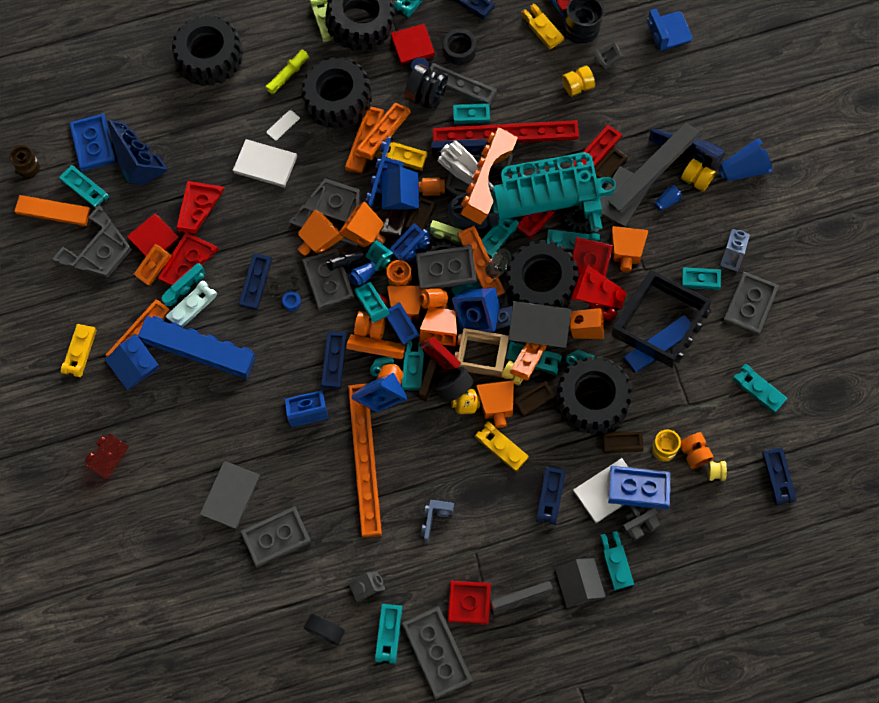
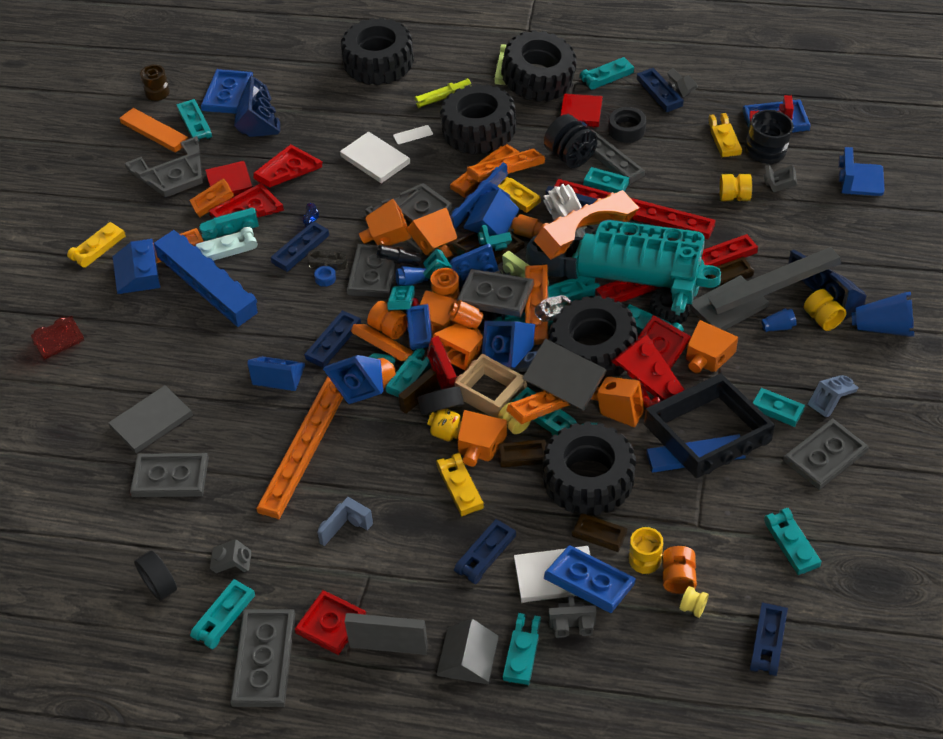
camera: 25 degrees right, 20 degrees down
none -> clear blue arm [303,203,319,228]
none -> teal bracket [478,225,512,251]

